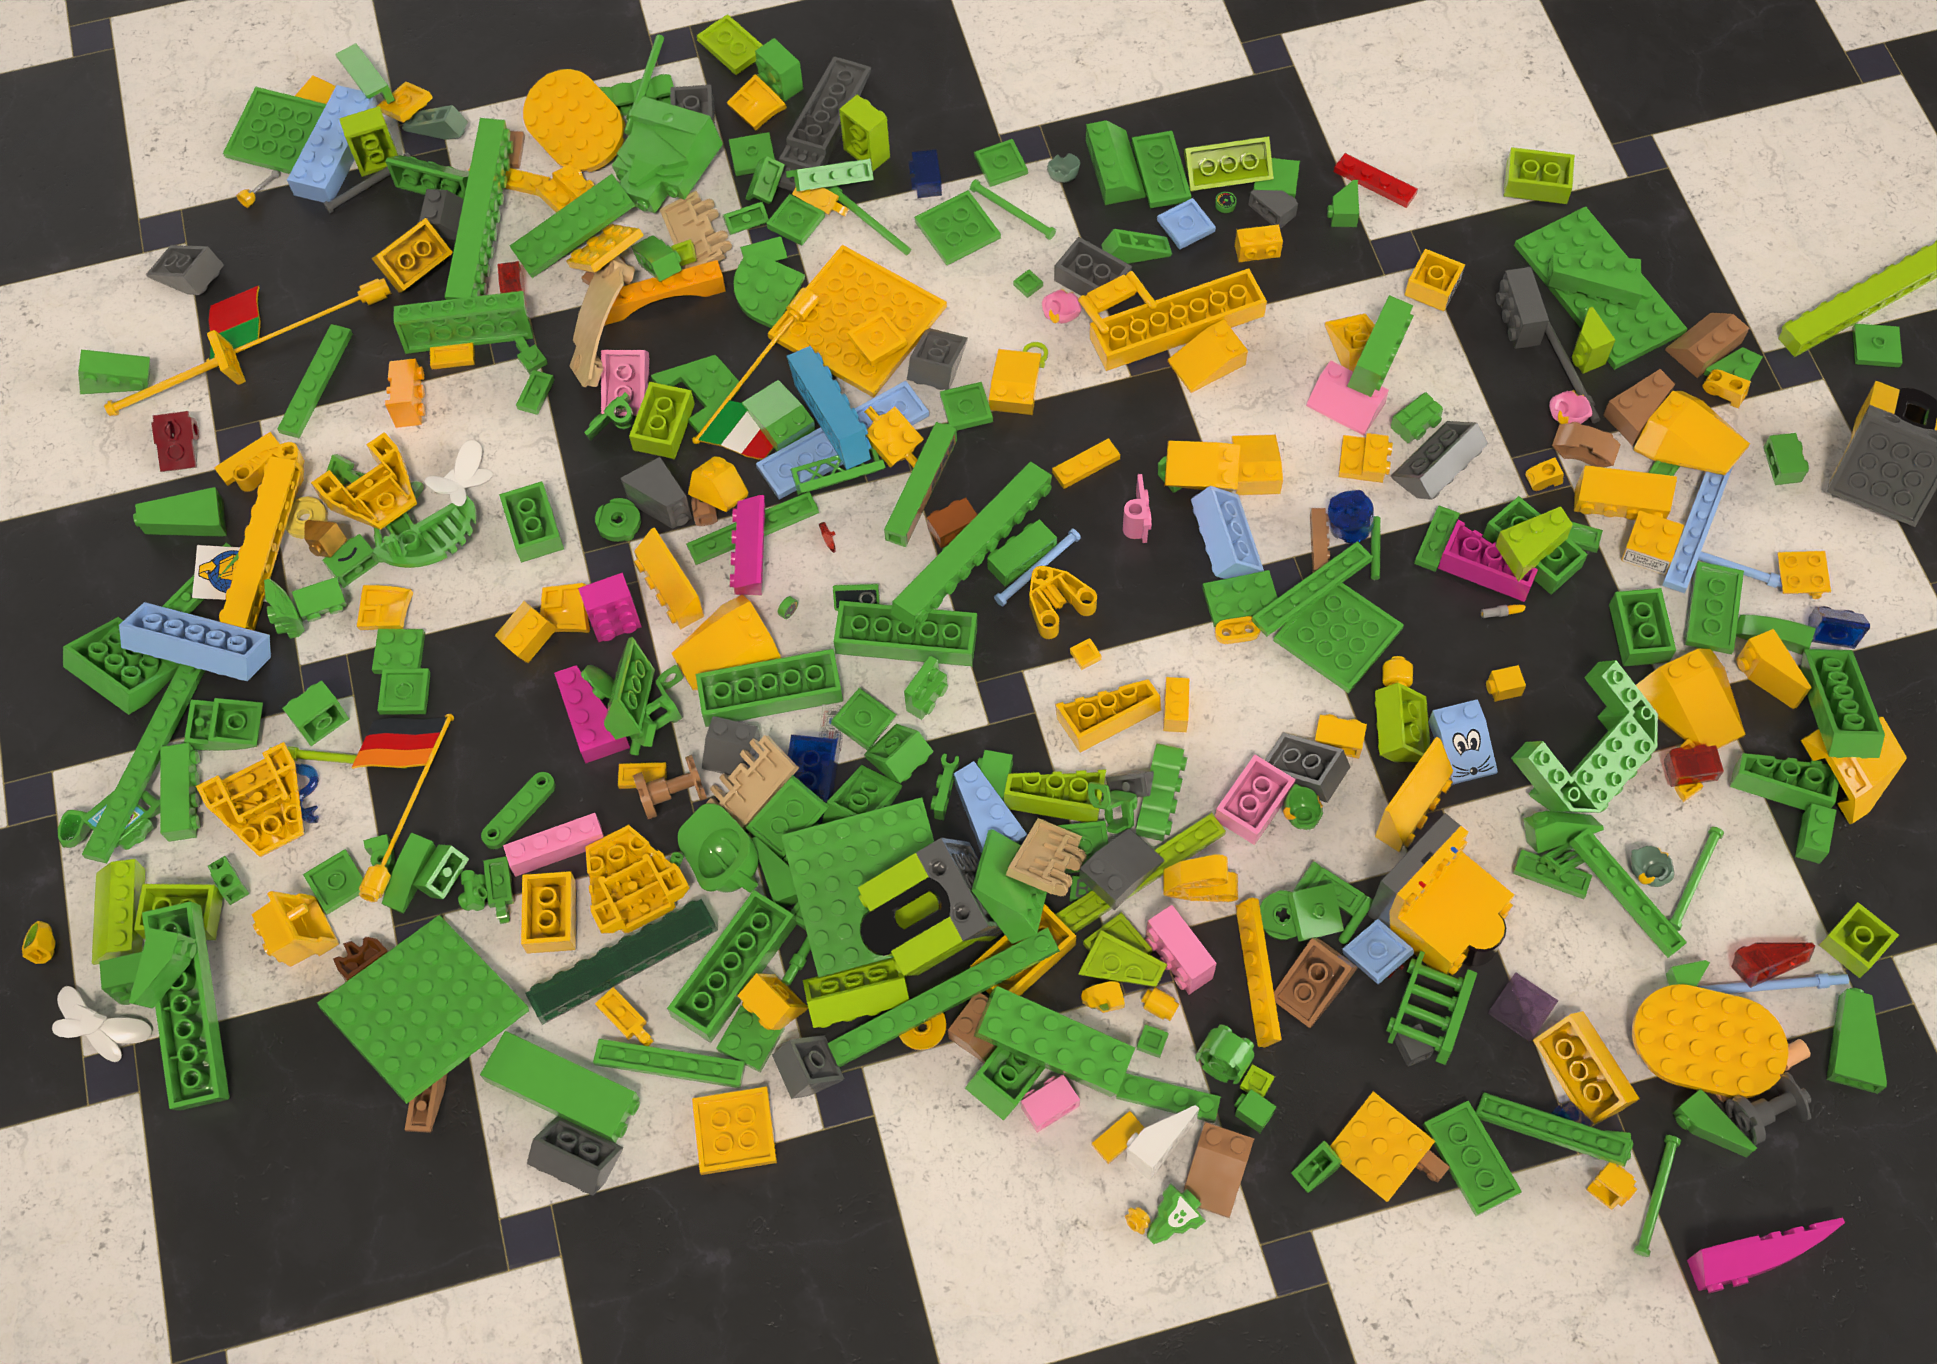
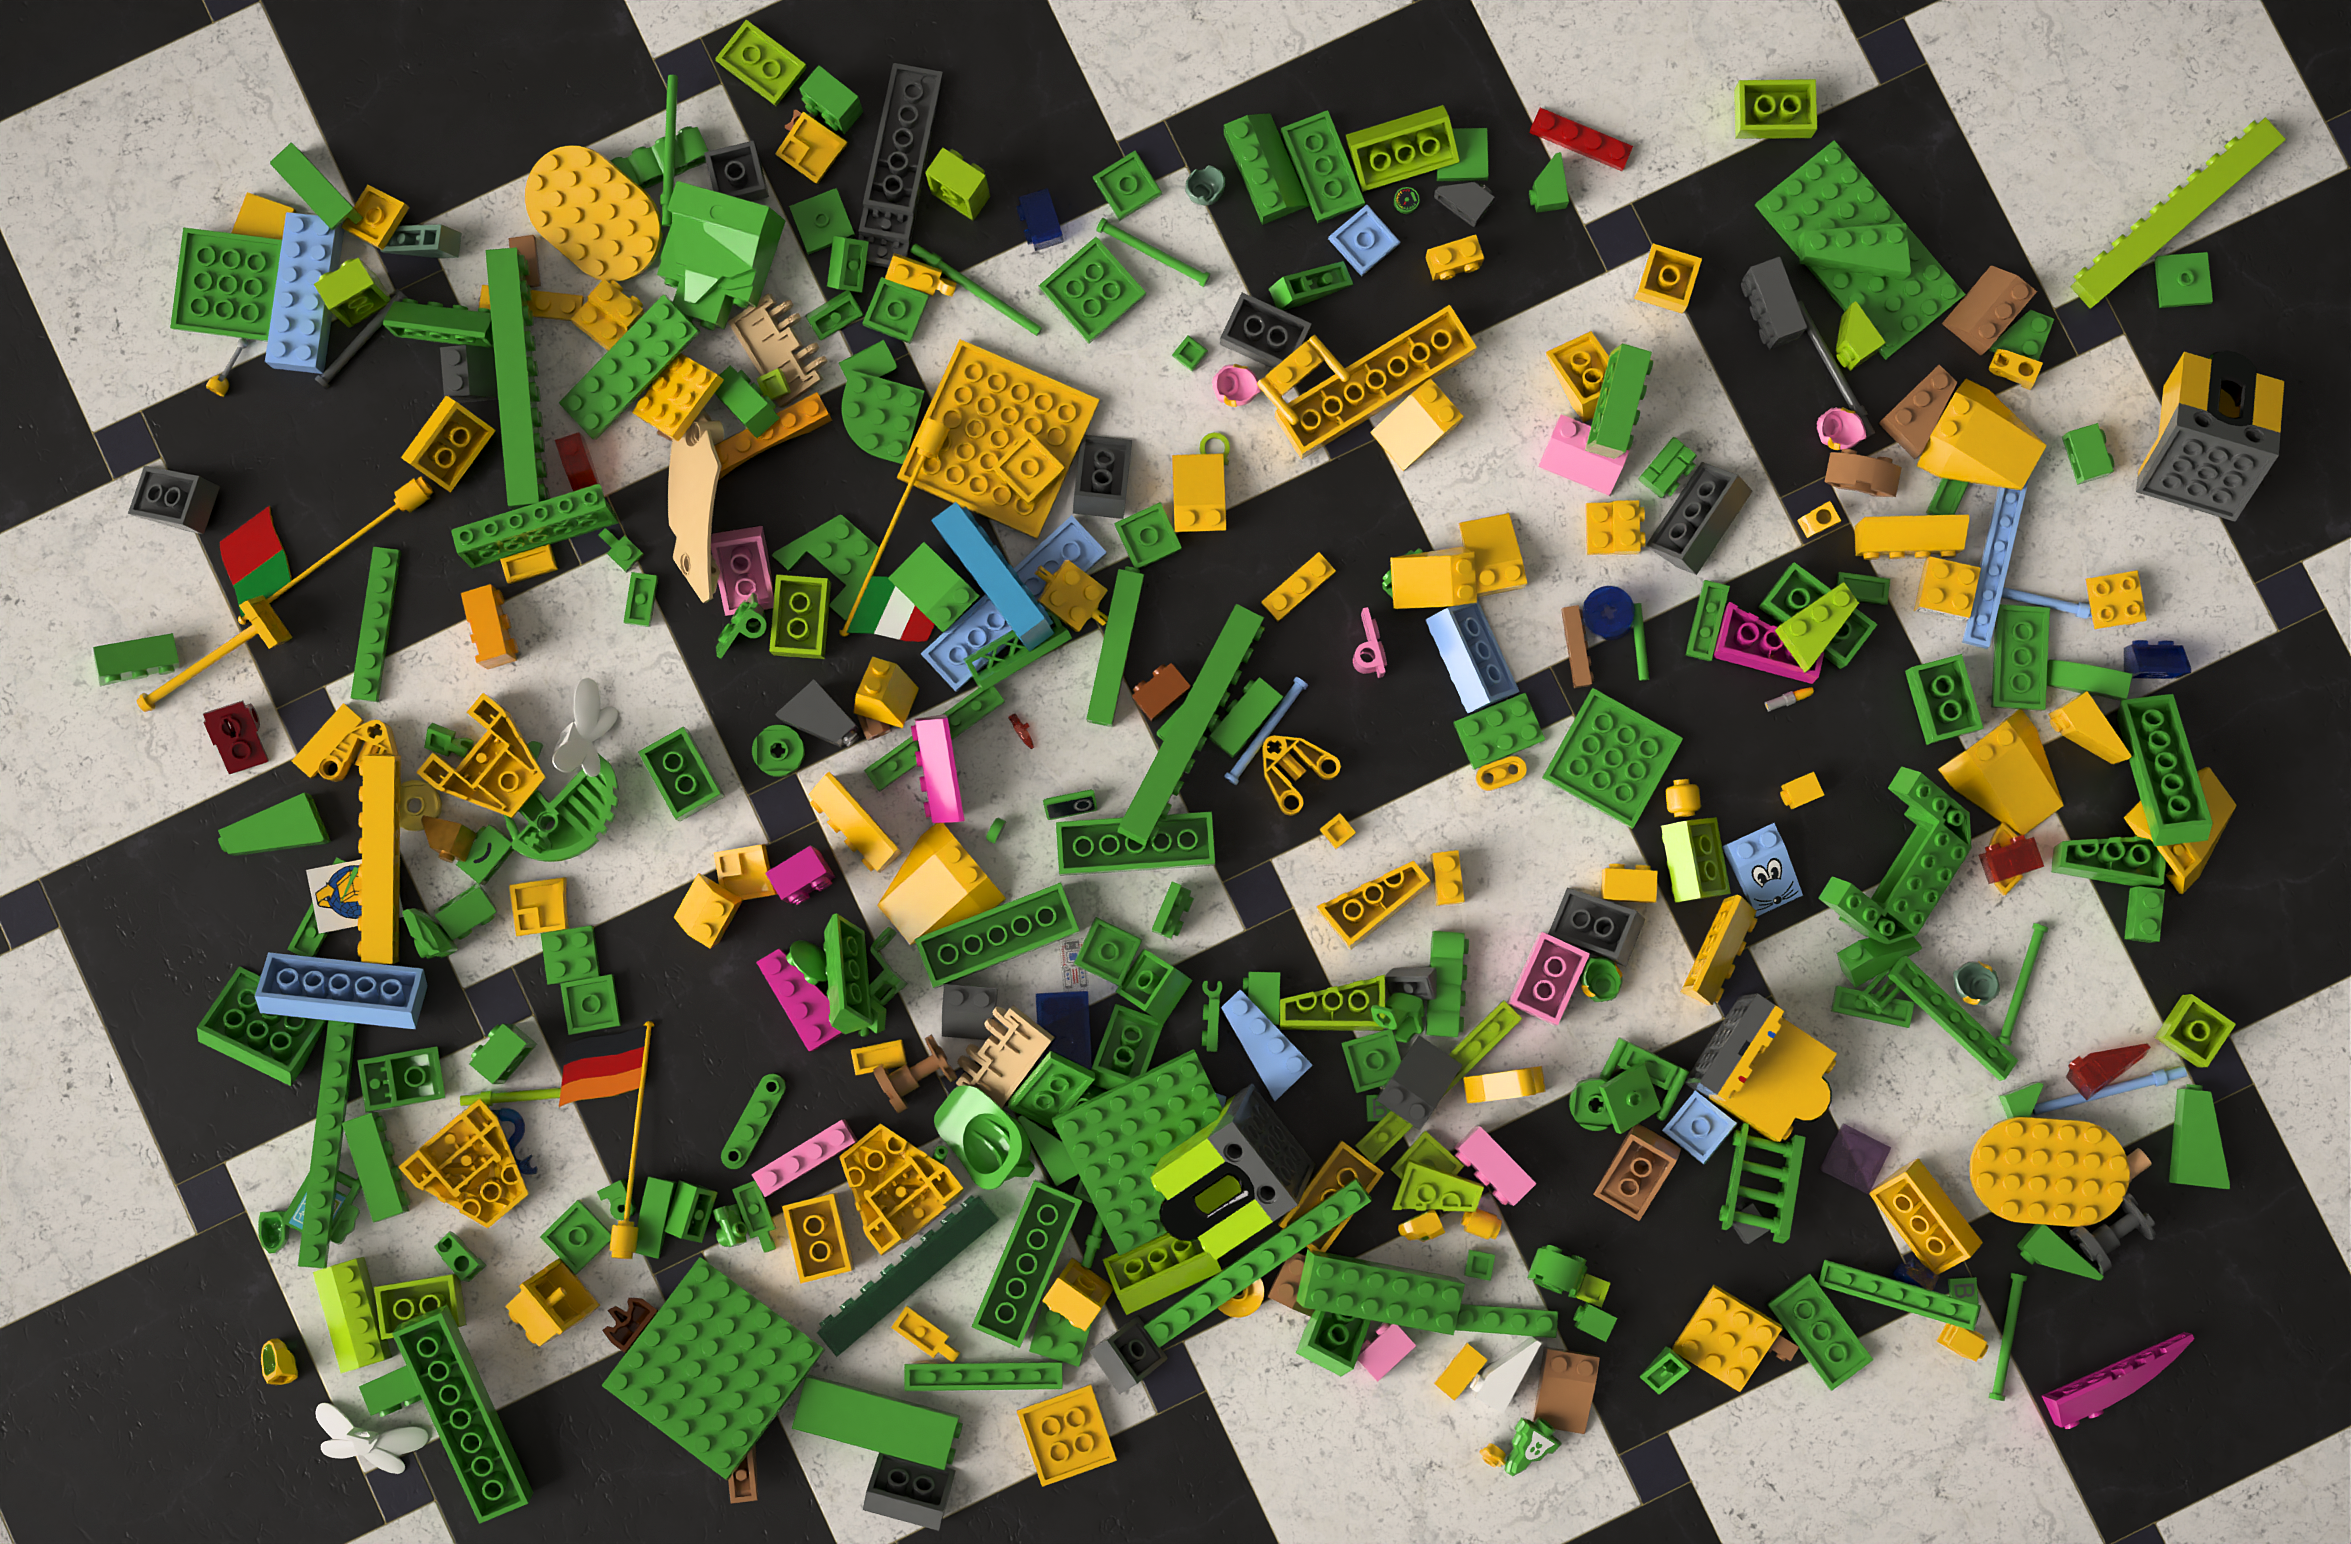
camera: 10 degrees left, 20 degrees up
bright green slope [129,928,196,1009] -> none
fence [786,159,874,191] -> none
bright green slope [971,829,1047,944] -> none
tan hinge [1006,818,1086,897] -> none
yellow plate [1236,898,1281,1047] -> none
bright green plate [1252,541,1373,637] -> none

